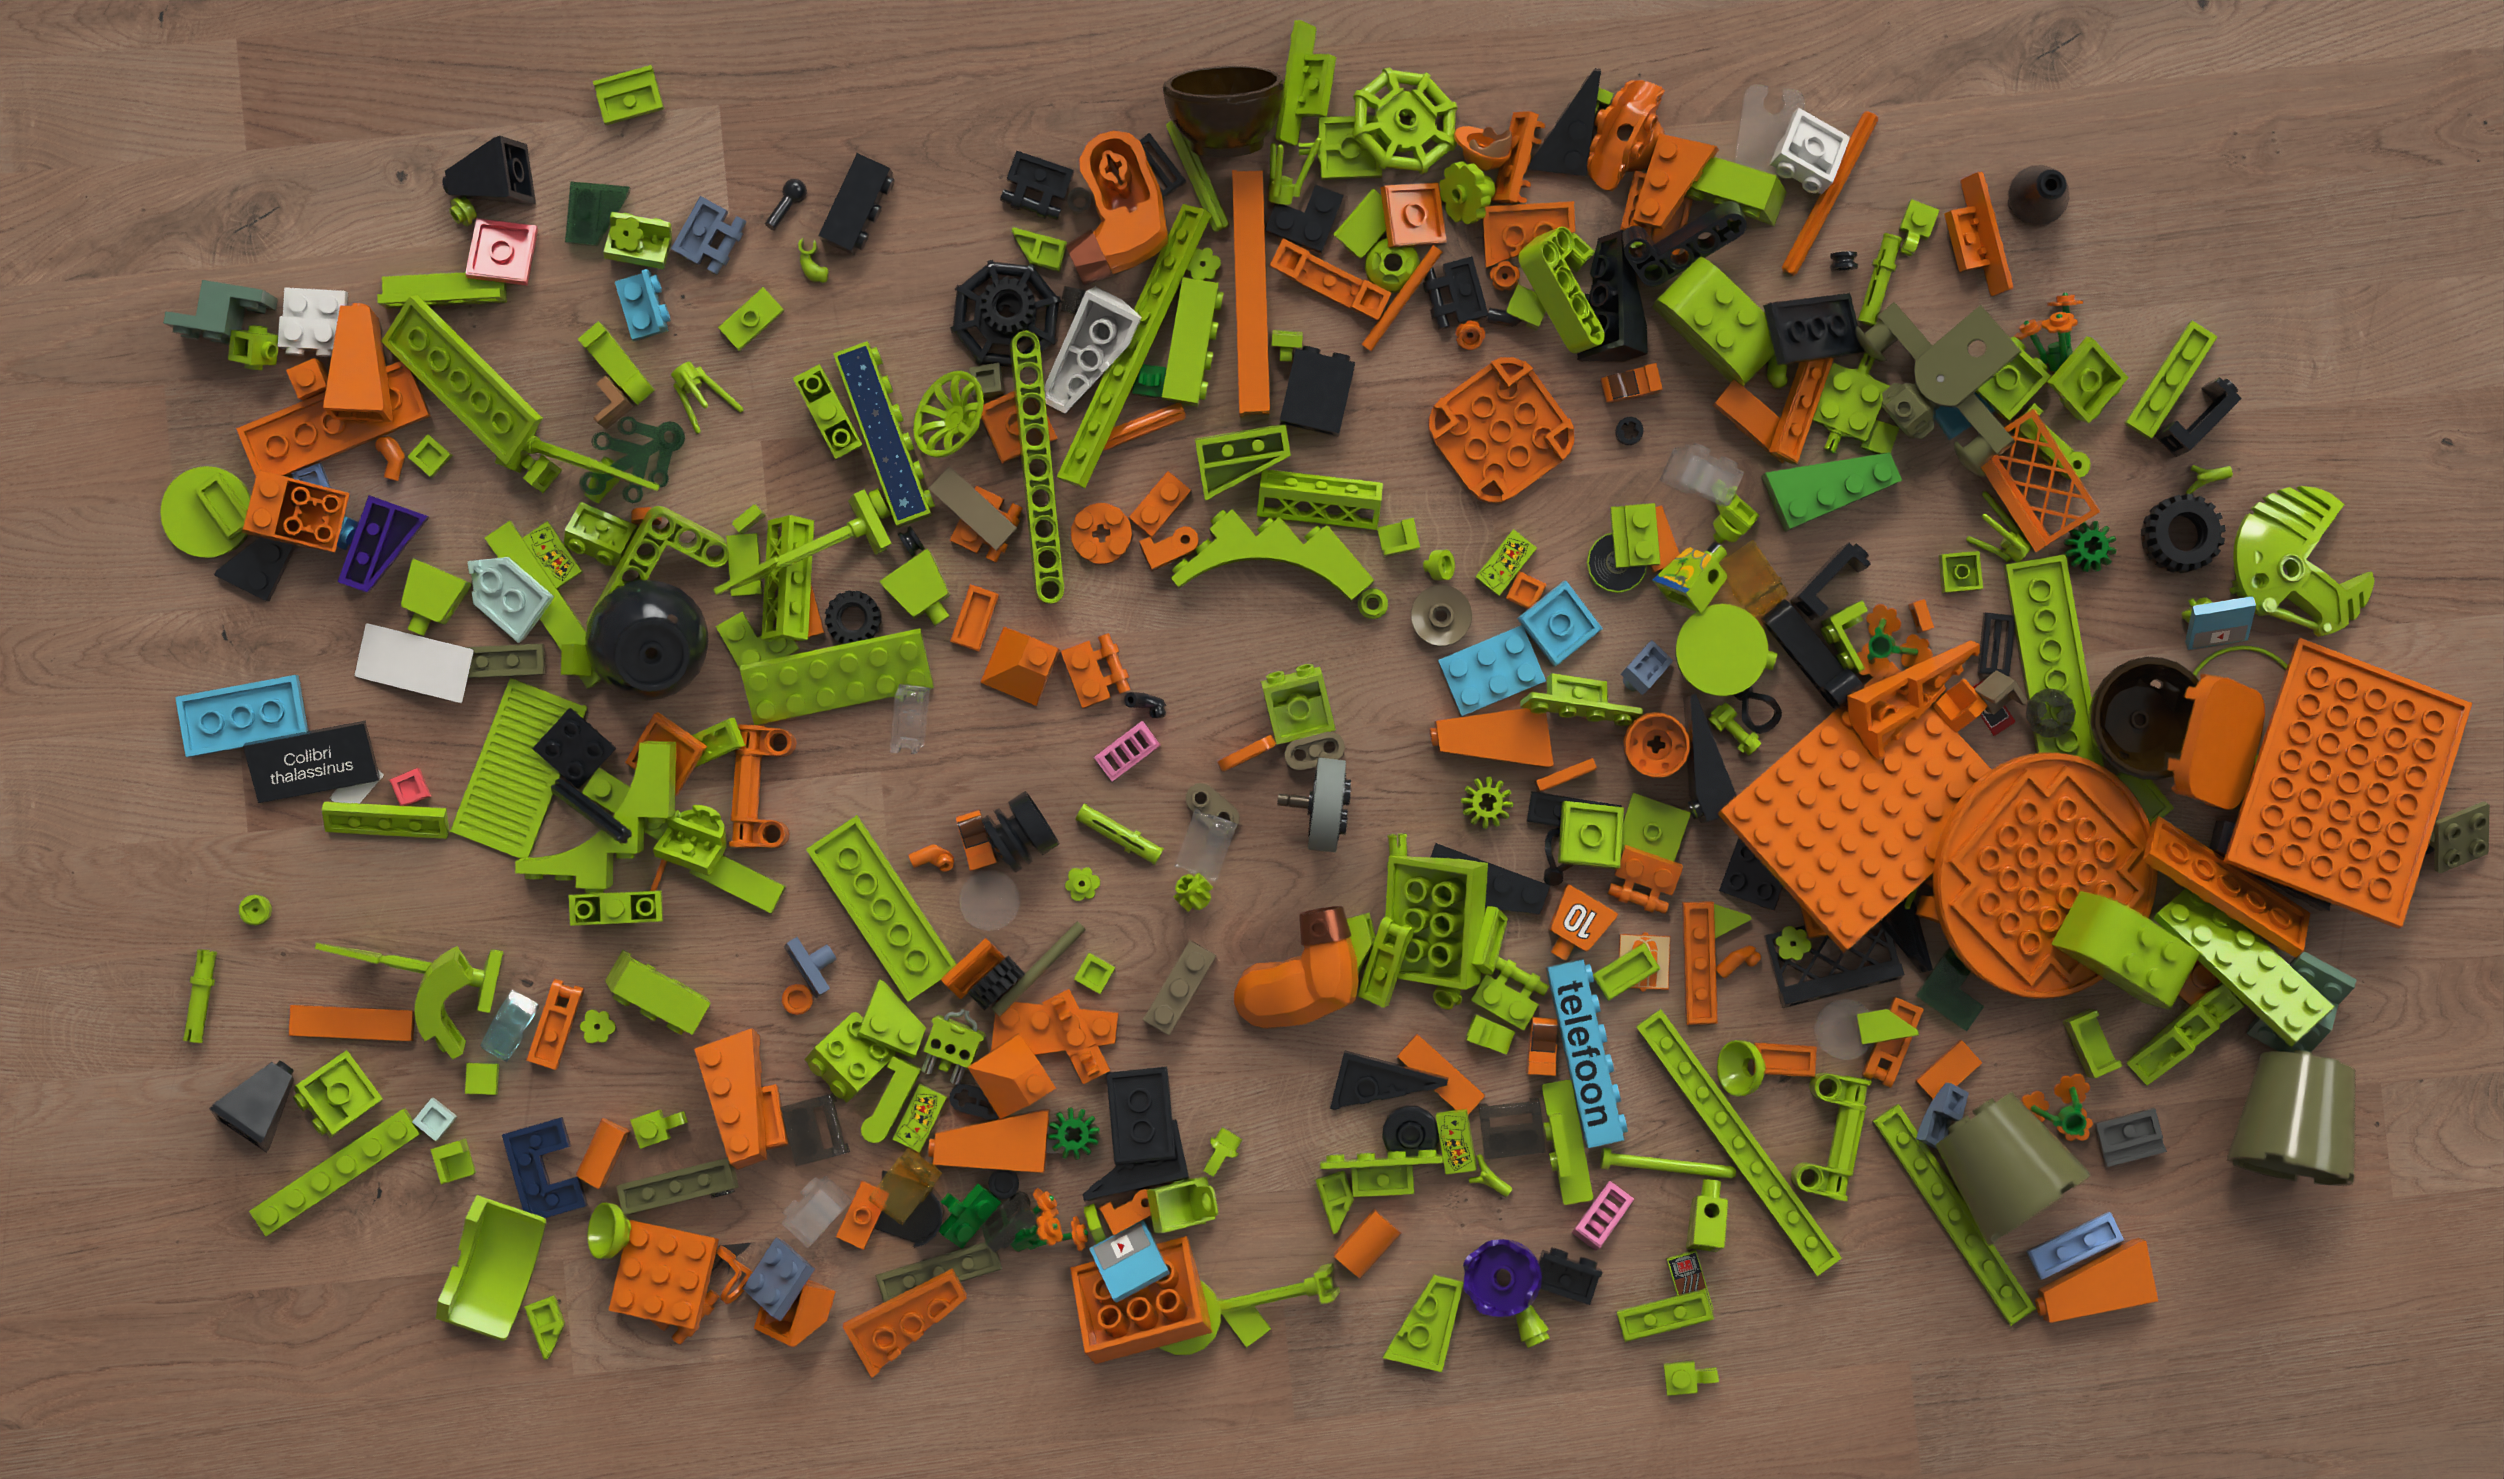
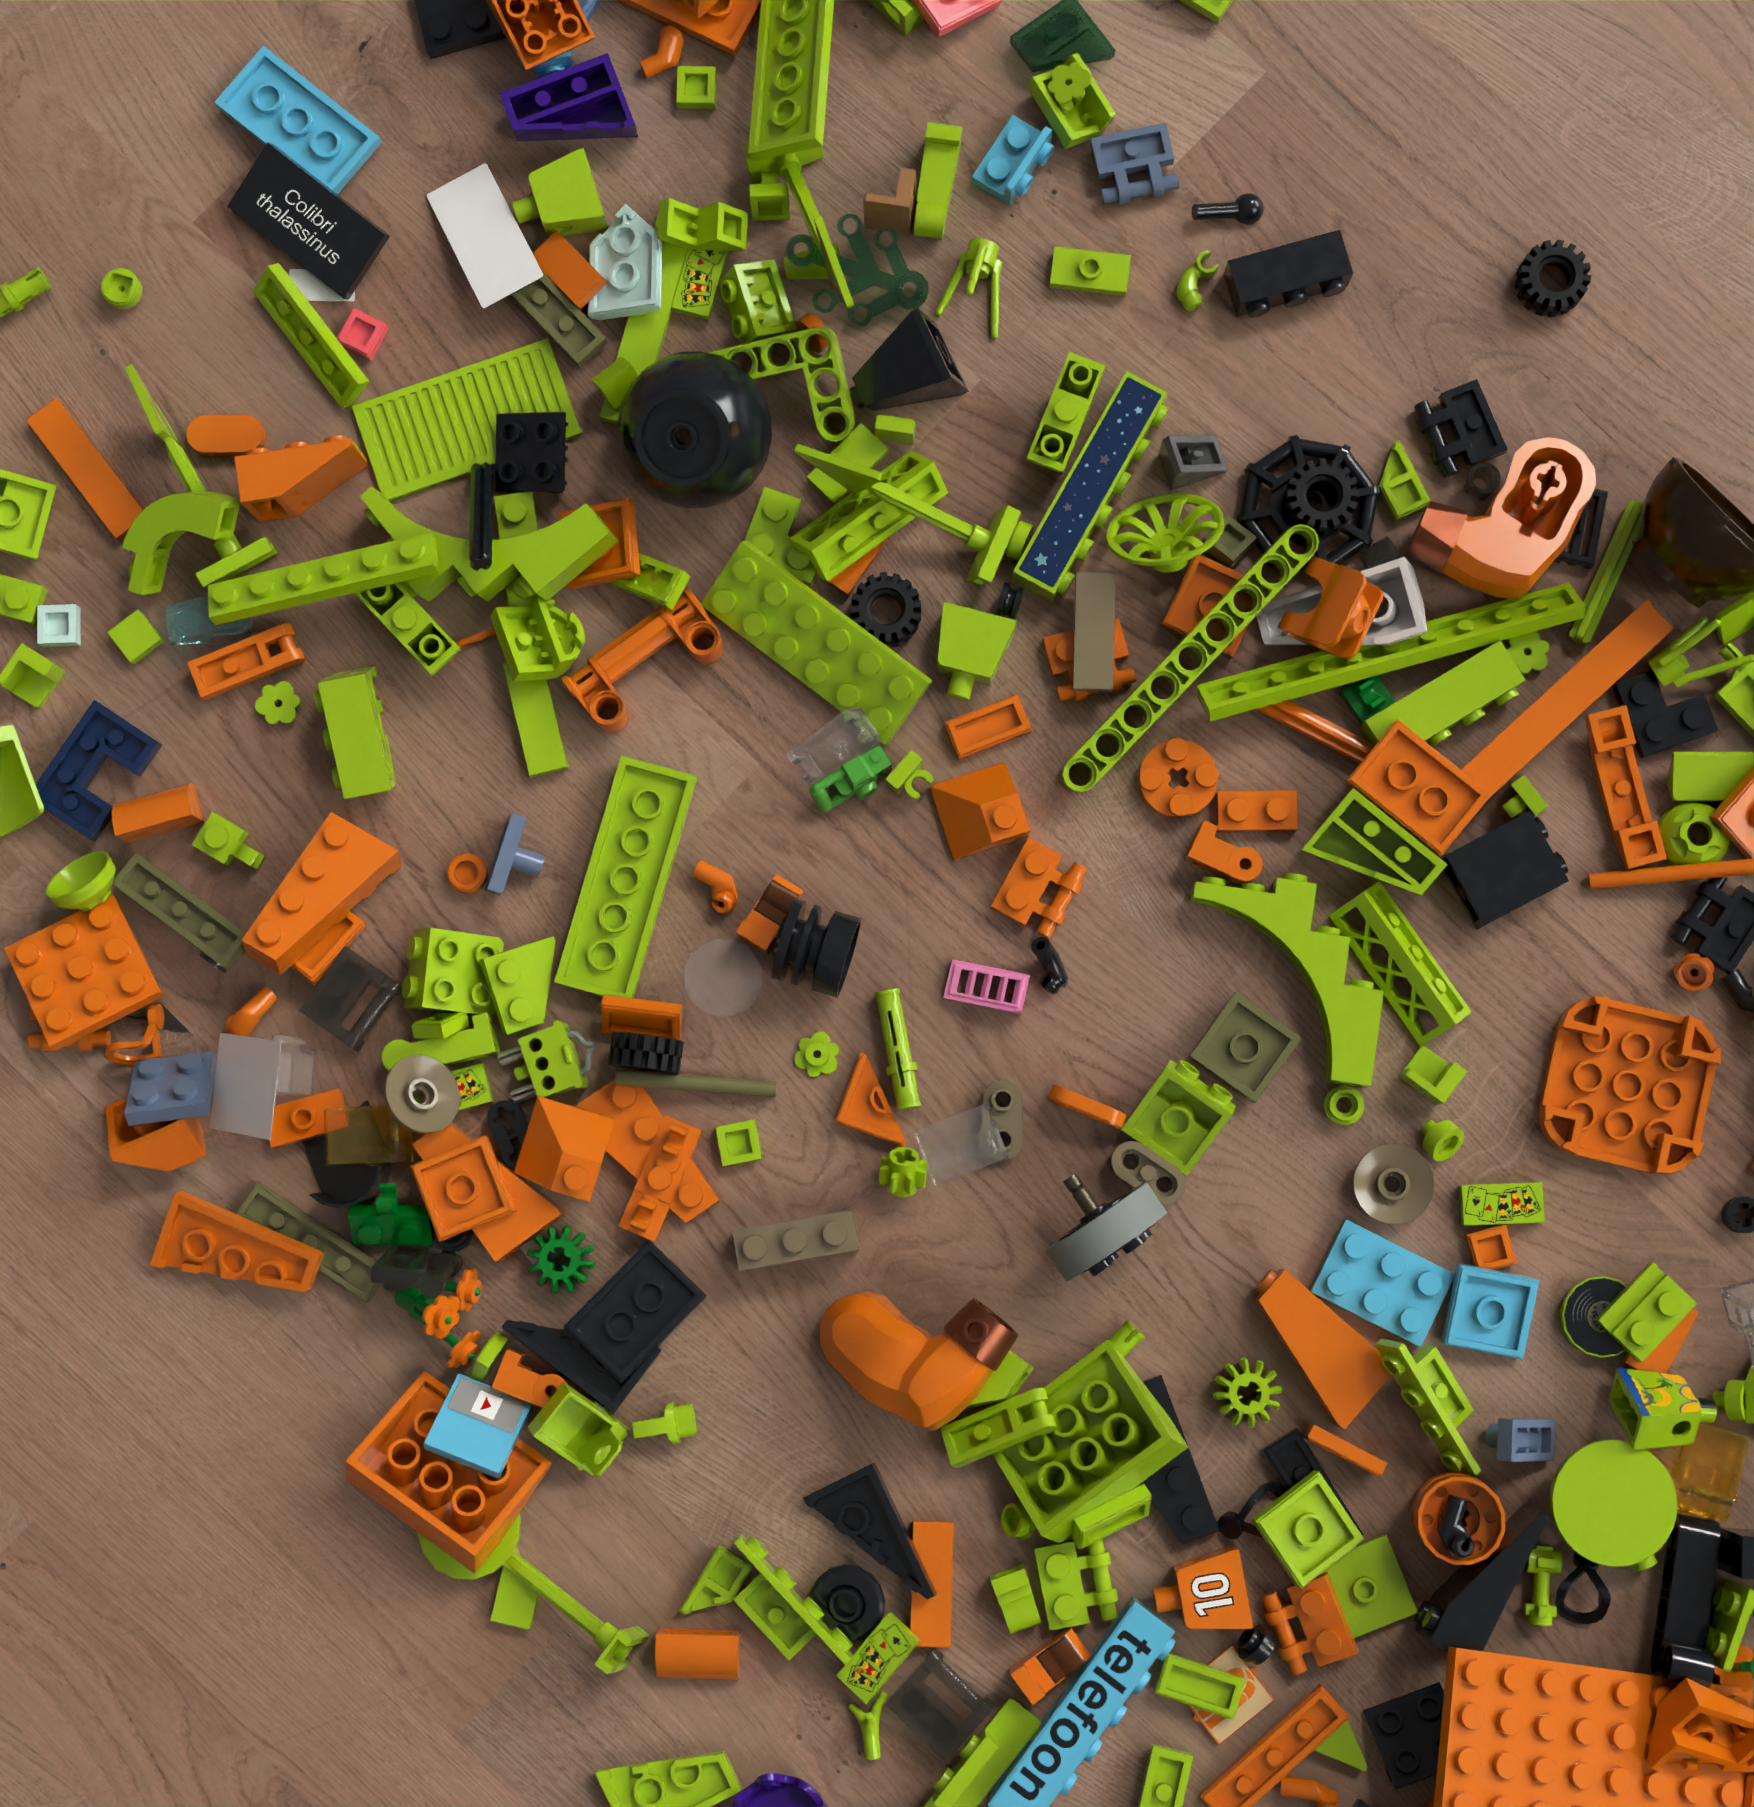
camera: 60 degrees right, 5 degrees down
none -> orange tile [186,415,267,456]
none -> lime plate [208,532,439,626]
none -> white sticker [209,1033,282,1140]
none -> orange arm [225,987,278,1037]
none -> orange slope [235,435,369,523]
none -> dark tan dish [384,1055,460,1134]
none -> orange tile [410,1135,517,1242]
none -> lime tile [411,1012,469,1039]
none -> orange tile [533,230,608,310]
none -> lime slope [657,198,748,252]
none -> bright green piece [809,745,892,812]
none -> orange tile [835,1052,906,1147]
none -> black slope [850,308,969,411]
none -> lime tile [885,750,934,801]
none -> dark grey slope [1158,435,1228,490]
none -> olive plate [1189,991,1302,1104]
none -> black plate [1238,1624,1276,1665]
none -> orange piece [1278,557,1384,660]
none -> orange tile [1345,719,1492,857]
none -> black arm [1437,1494,1475,1558]
none -> black tyre [1514,240,1591,317]

